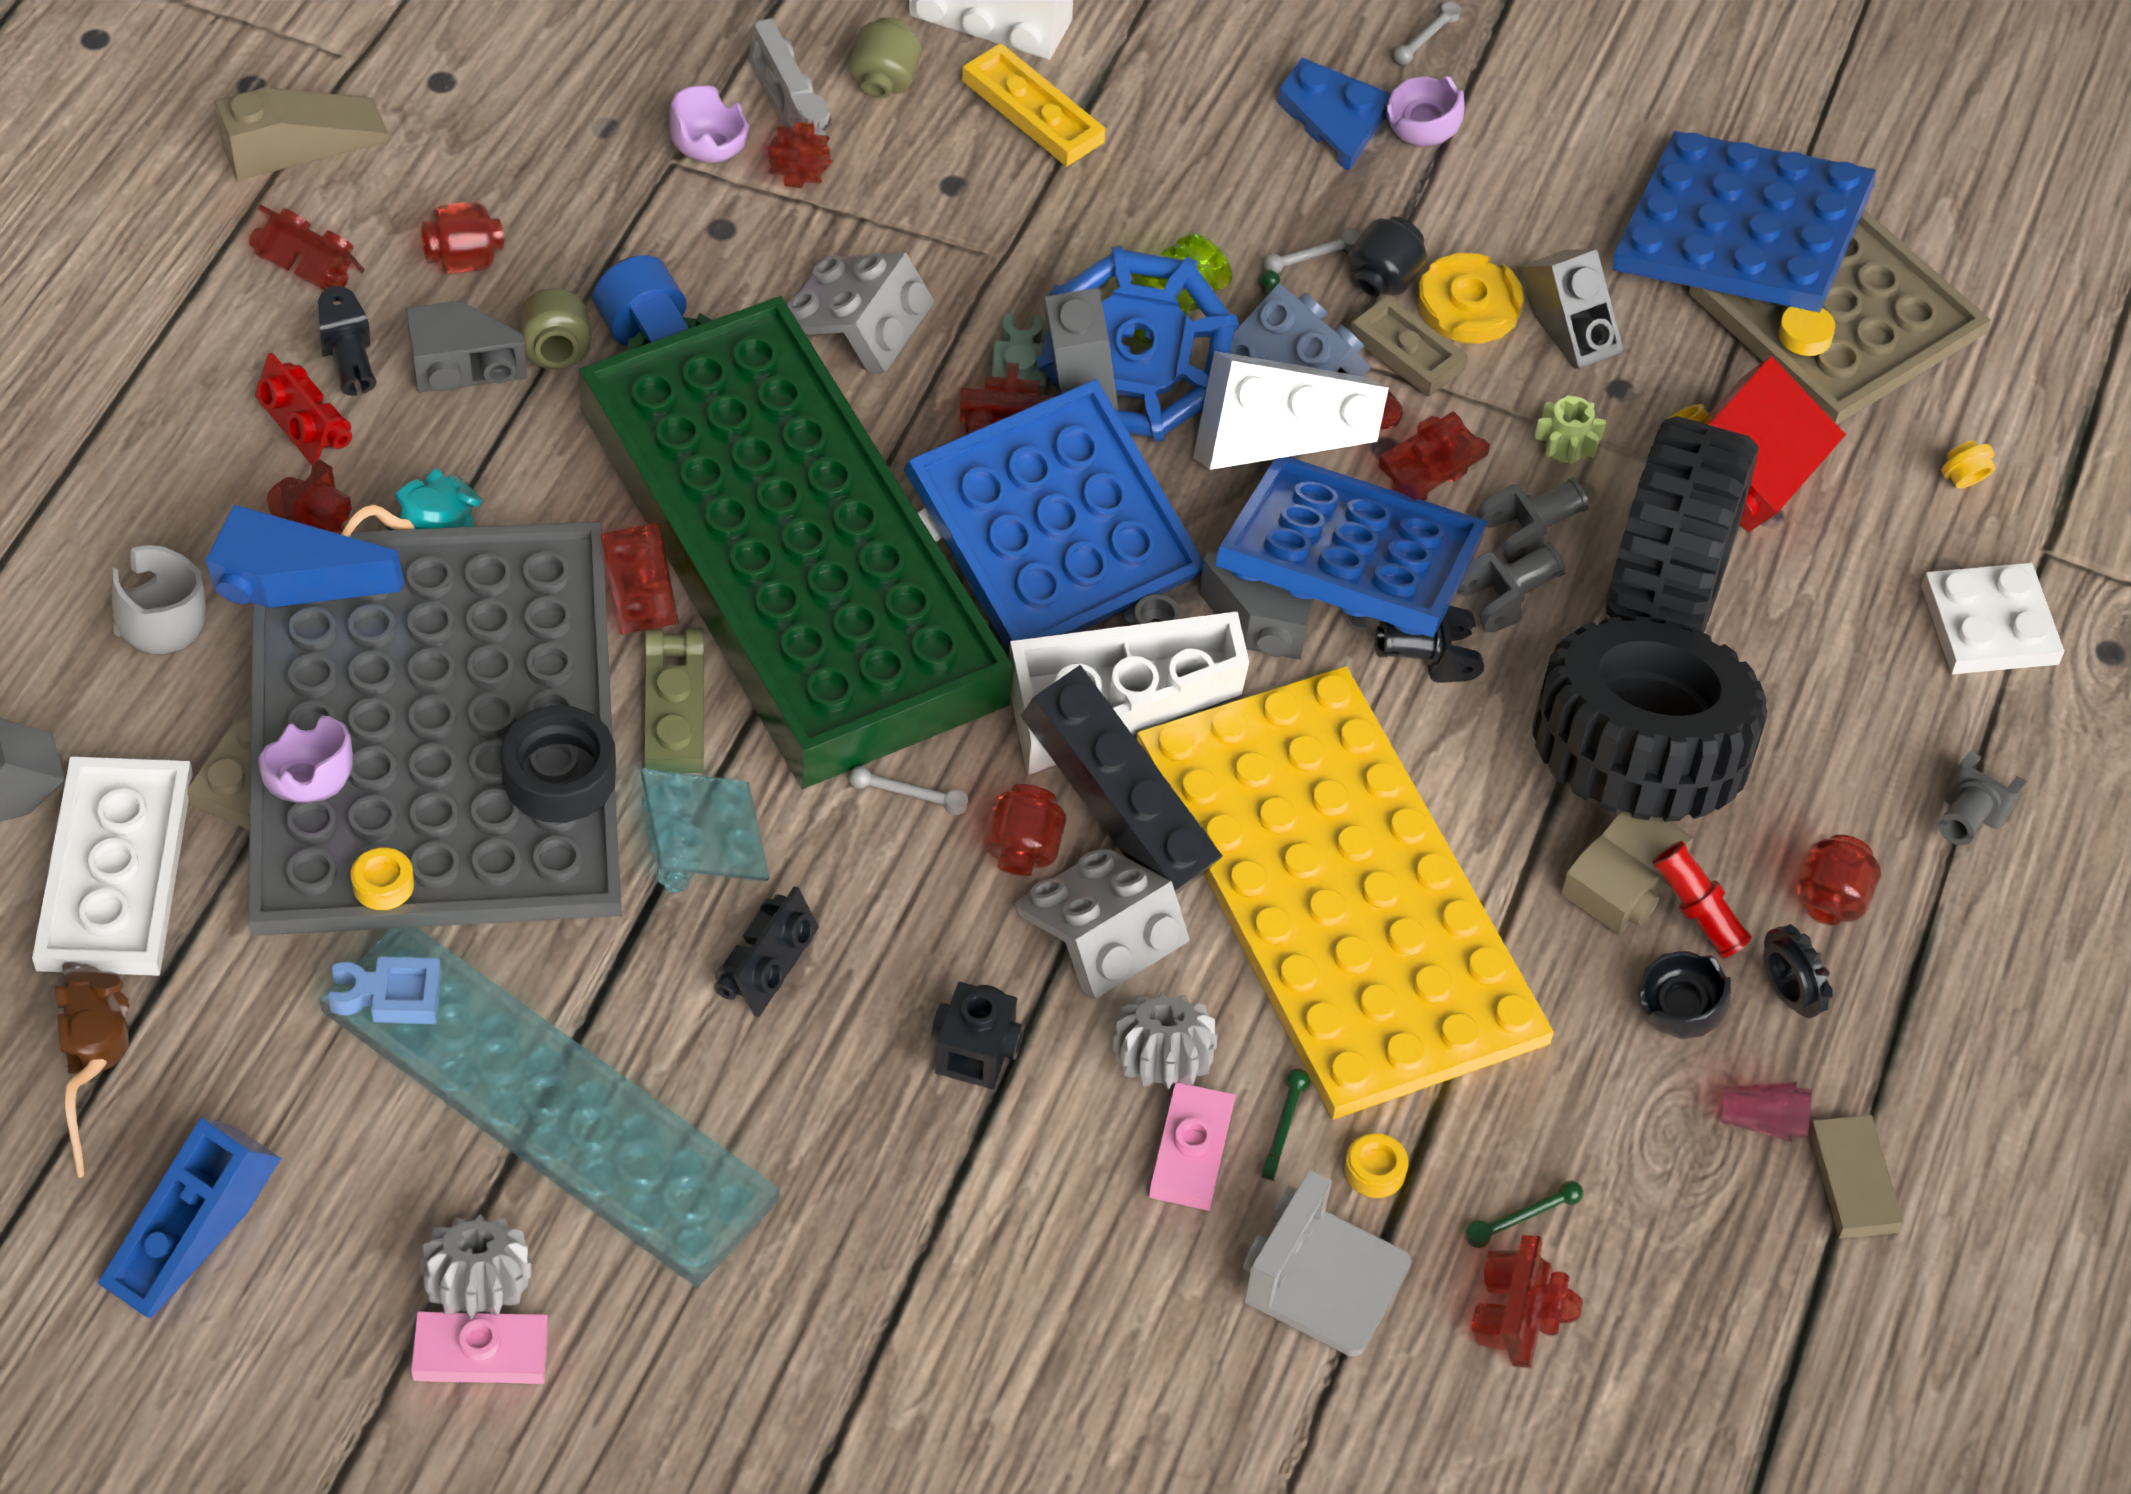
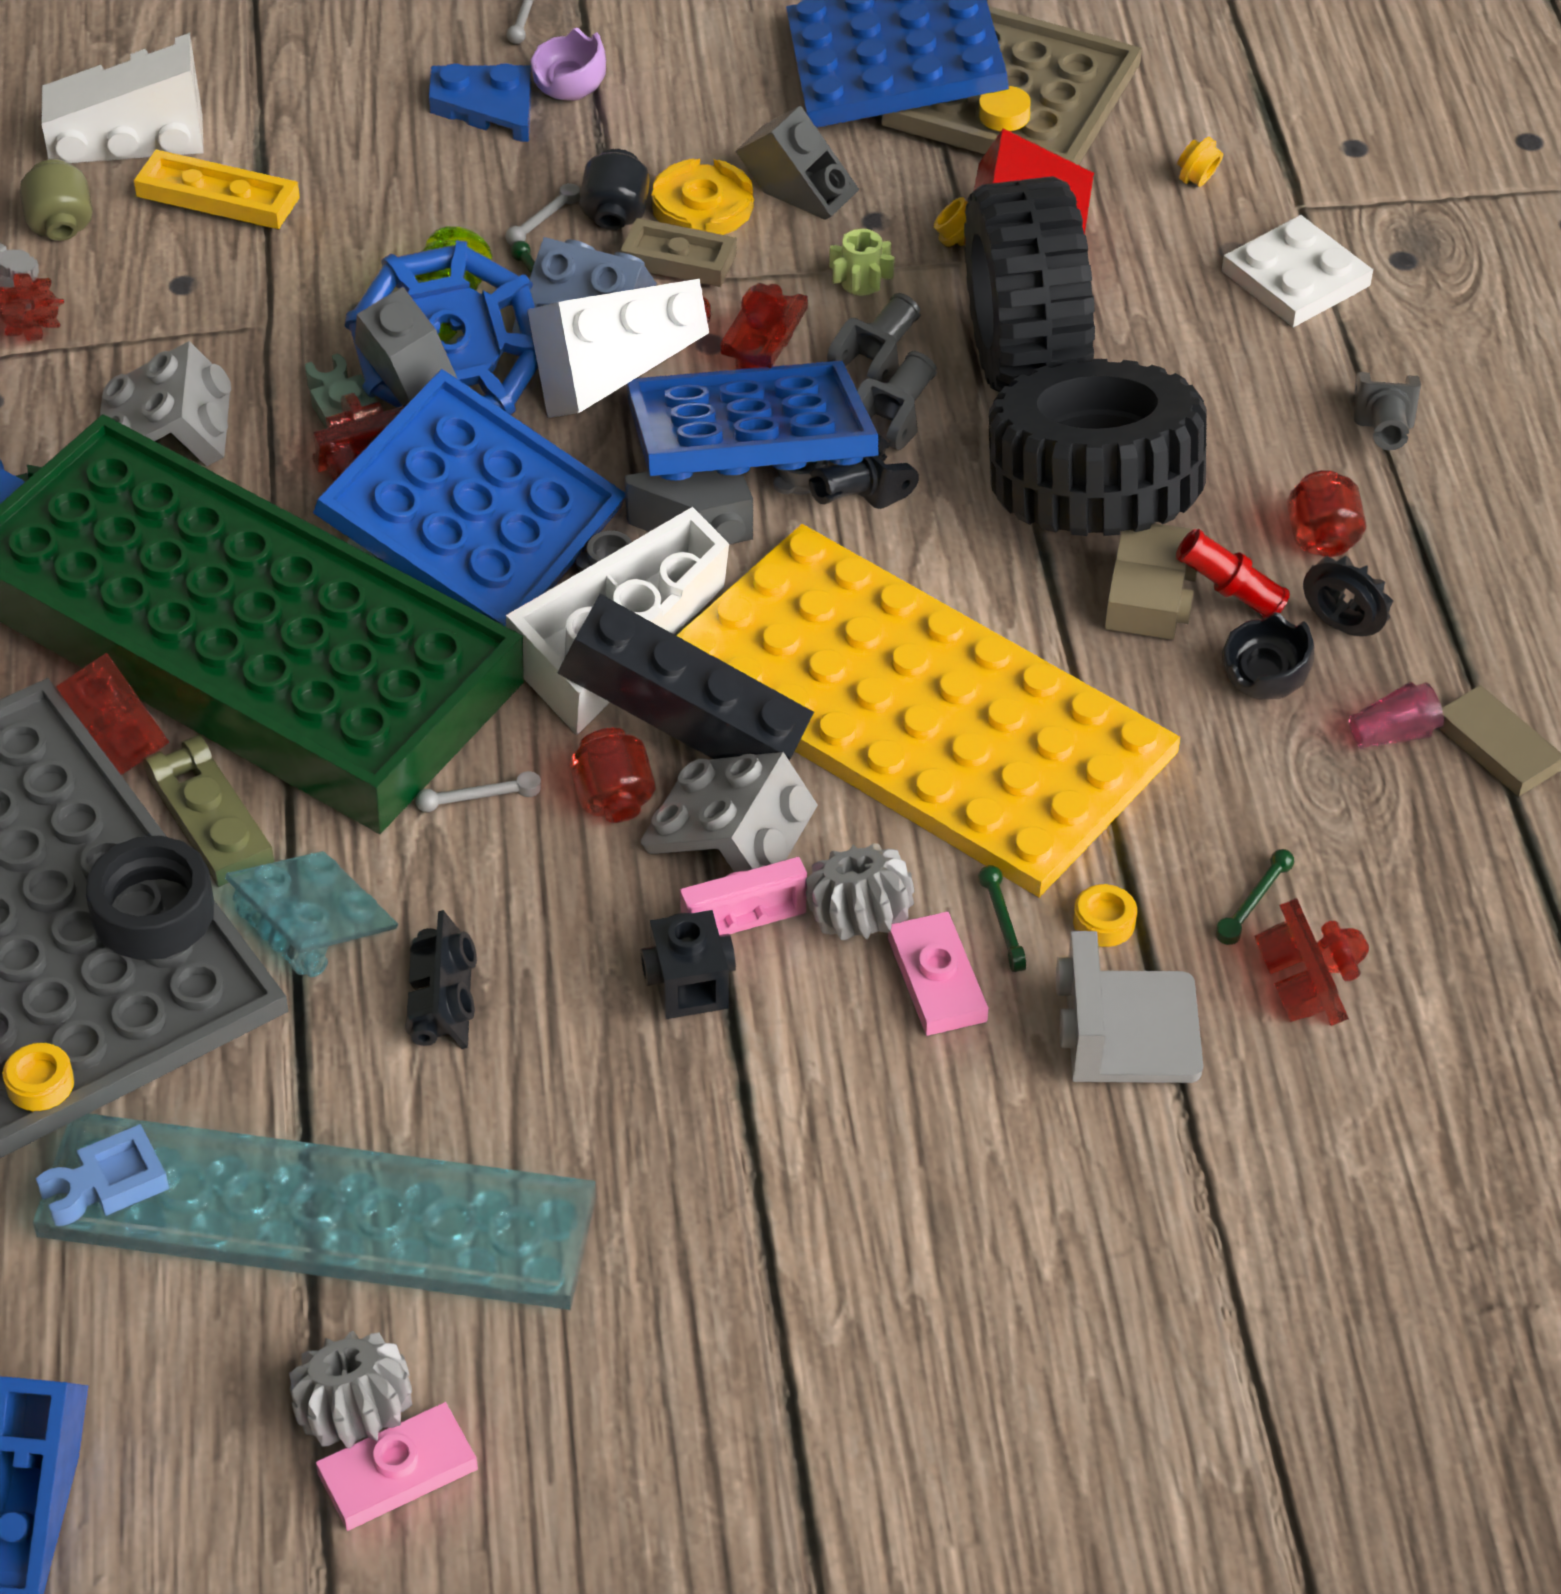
camera: 25 degrees left, 5 degrees down
none -> bright pink plate [680,857,807,935]

